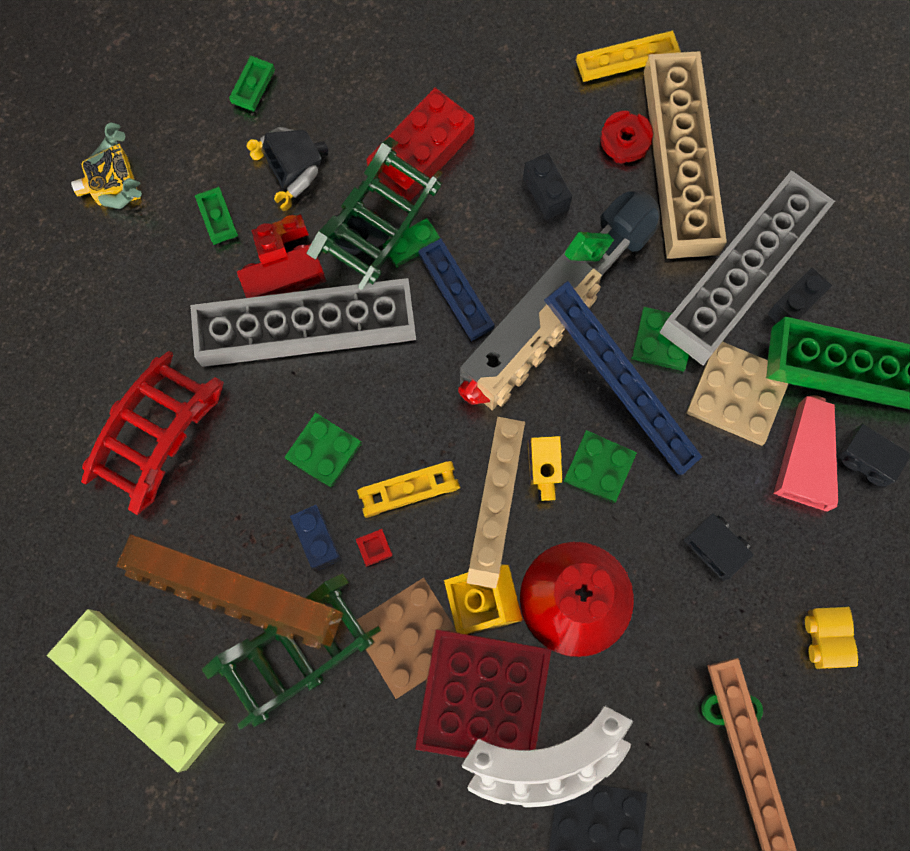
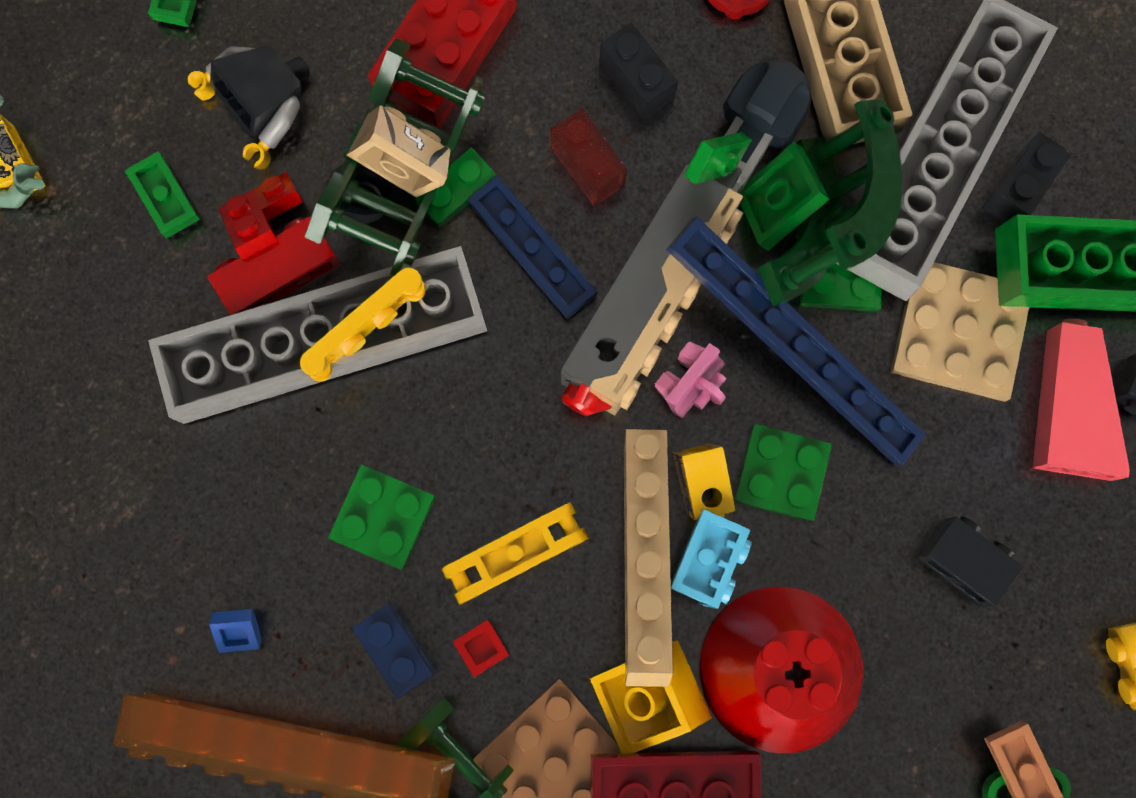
camera: 10 degrees left, 5 degrees up
red fence [81,351,224,515] -> none
none -> blue plate [209,609,262,653]
none -> yellow plate [300,268,426,382]
none -> tan slope [347,105,450,197]
none -> clear red brick [550,108,627,206]
none -> bright pink hips [655,342,726,419]
none -> medium azure bracket [671,509,752,609]
none -> green plate [740,142,830,251]
none -> dark green fence [758,99,902,307]

